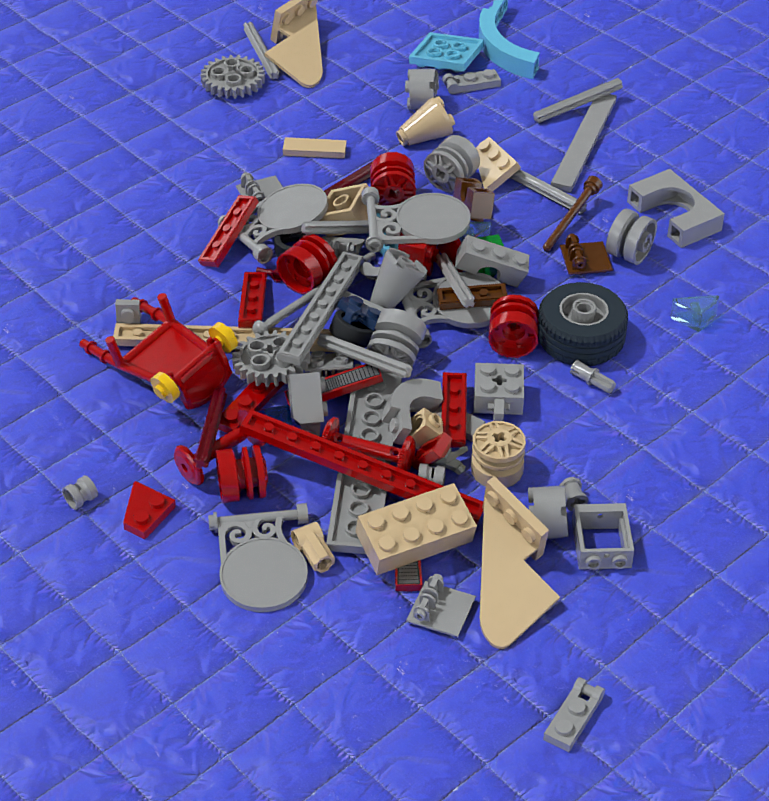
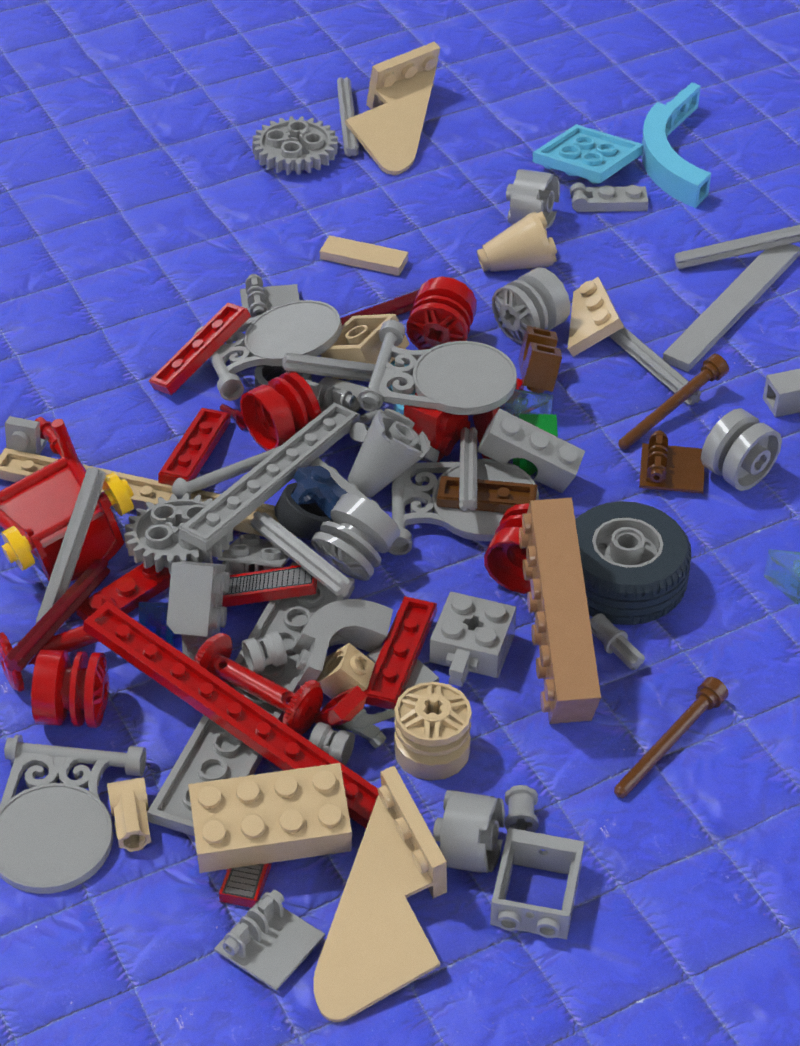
camera: 15 degrees right, 0 degrees up
none -> light grey axle [36,467,106,623]
none -> light grey wheel [242,630,287,673]
none -> medium nougat brick [519,498,601,724]
none -> reddish brown piece [614,677,729,798]

